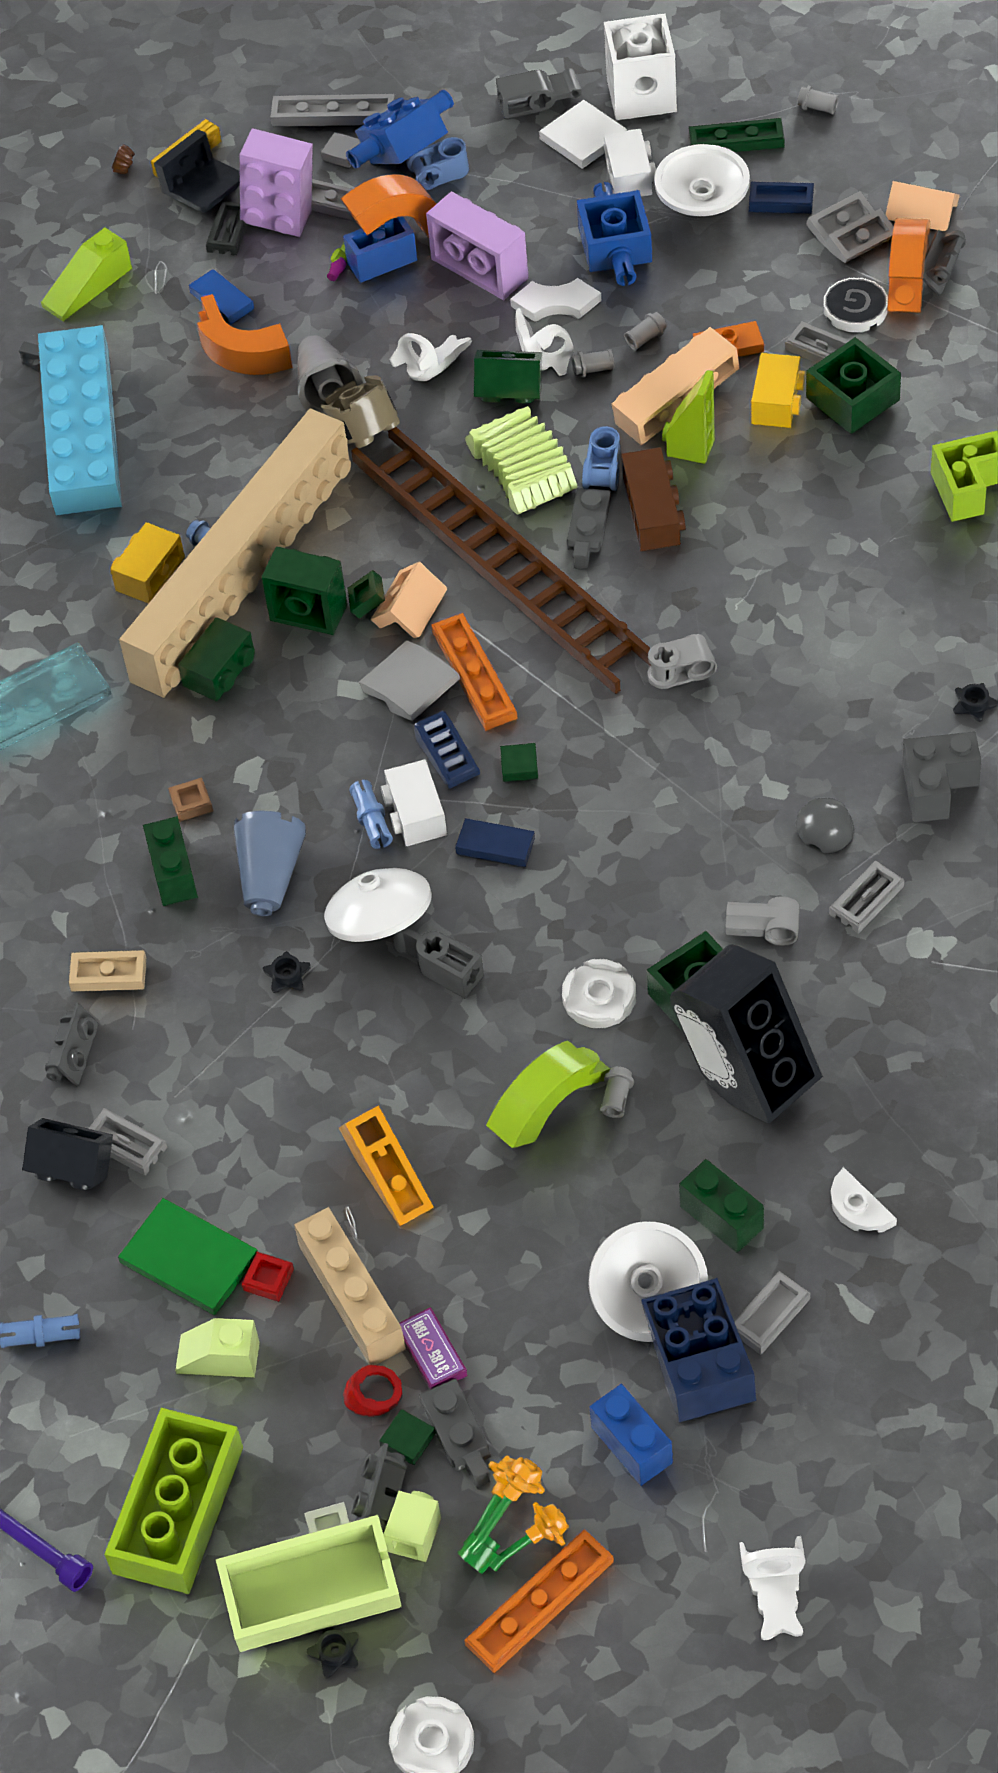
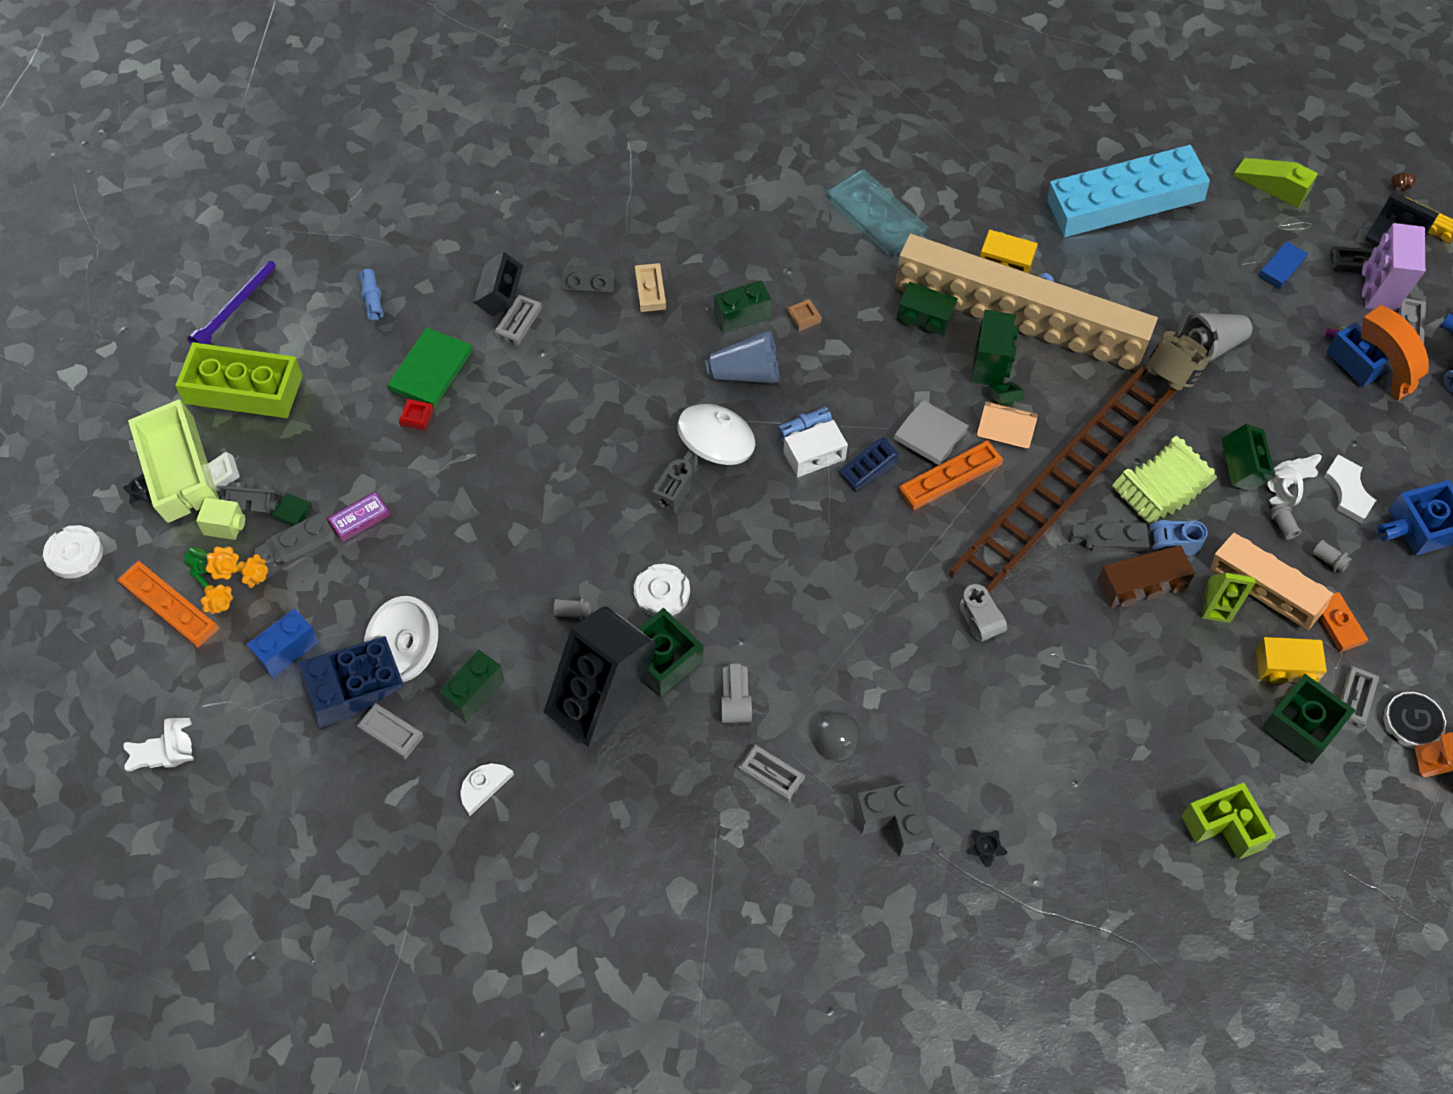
camera: 75 degrees right, 5 degrees up
yellowish green slope [175,1318,260,1378] -> none
orange arch [197,294,293,375] -> none
black plate [263,951,310,993] -> none
tan brick [294,1207,406,1365] -> none
light orange slope [339,1105,434,1226] -> none
red piece [343,1365,402,1417] -> none
white hair [389,333,472,382] -> none
lavender brick [426,191,528,300] -> none
dark blue tile [455,818,535,867] -> none
lime arch [486,1041,610,1148] -> none
dark green tile [500,743,538,782] -> none

